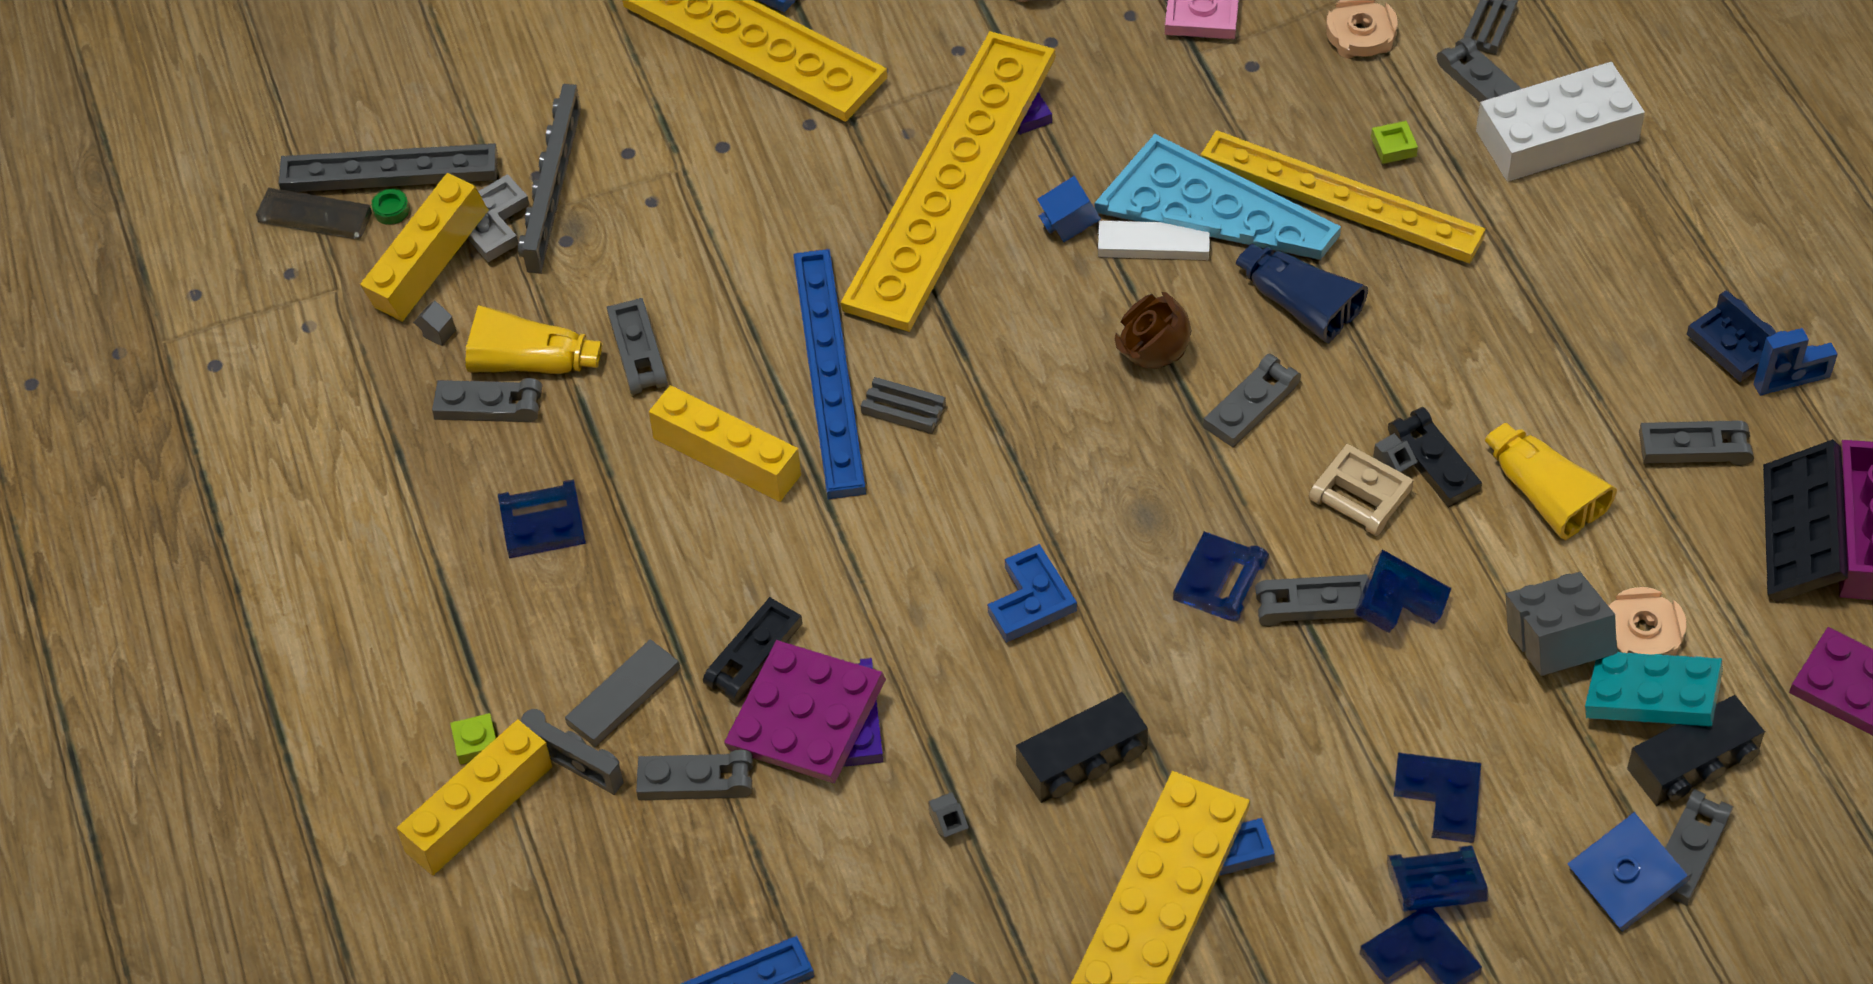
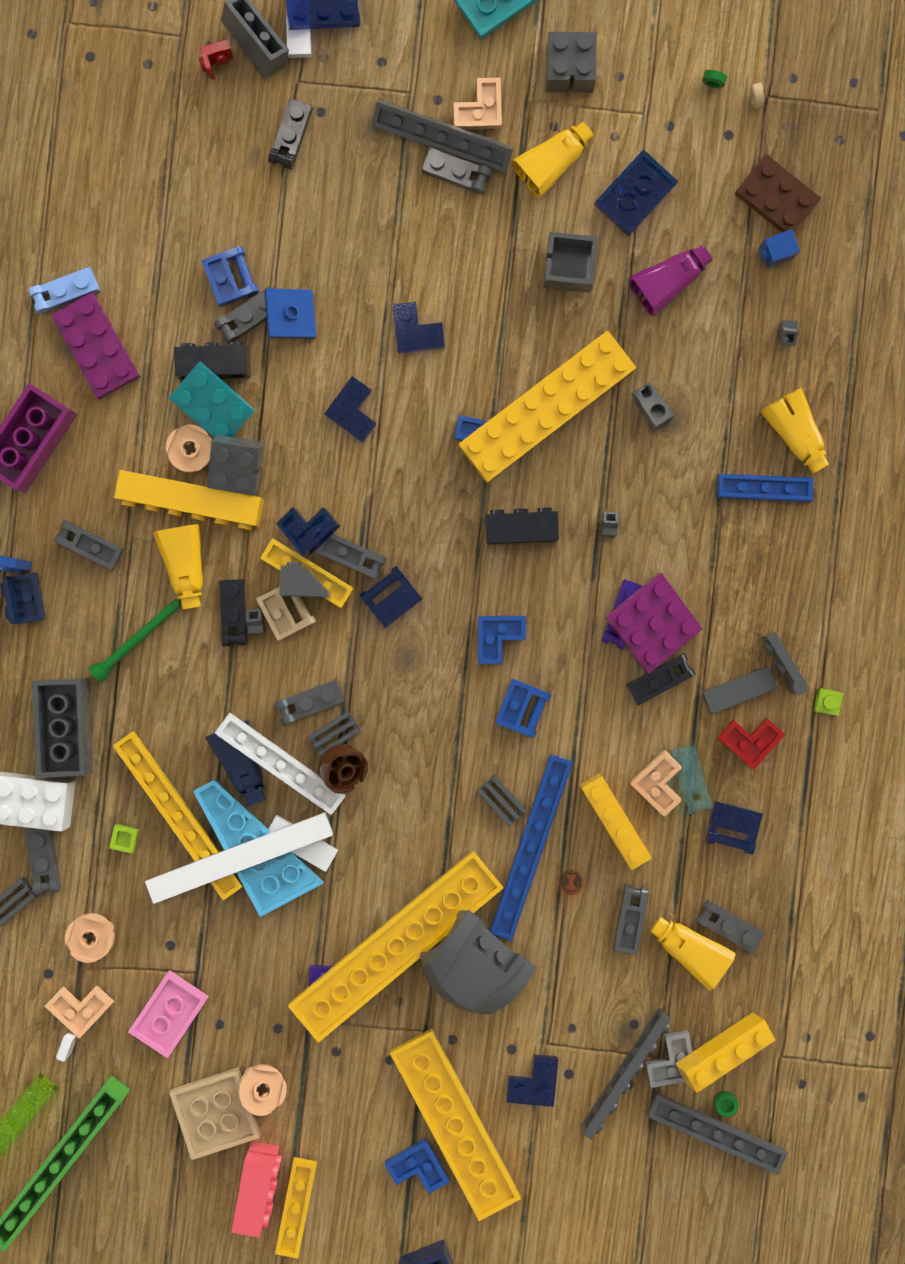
camera: 155 degrees left, 35 degrees up
clear smoke tile [256,187,372,240] -> none
yellow brick [396,719,552,876] -> none
dark grey piece [413,301,456,346] -> none
dark grey plate [636,750,753,800] -> none
blue brick [1037,176,1101,242] -> none
clear blue plate [1387,845,1488,912] -> none
black plate [1763,439,1848,603] -> none
none -> dark grey brick [32,678,93,778]
none -> green piece [89,598,182,683]
none -> yellow brick [114,470,264,531]
none -> white tile [145,812,333,904]
none -> blue plate [201,247,259,307]
none -> white plate [215,712,346,815]
none -> yellow plate [260,538,354,608]
none -> dark grey slope [280,562,331,597]
none -> dark grey tile [308,711,361,756]
none -> dark grey piece [420,910,536,1015]
none -> blue plate [495,678,552,738]
none -> clear blue plate [506,1054,558,1107]
none -> clear orange tile [559,870,583,895]
none -> light nougat plate [630,750,682,817]
none -> clear light blue plate [670,744,713,815]
none -> red plate [716,718,786,770]

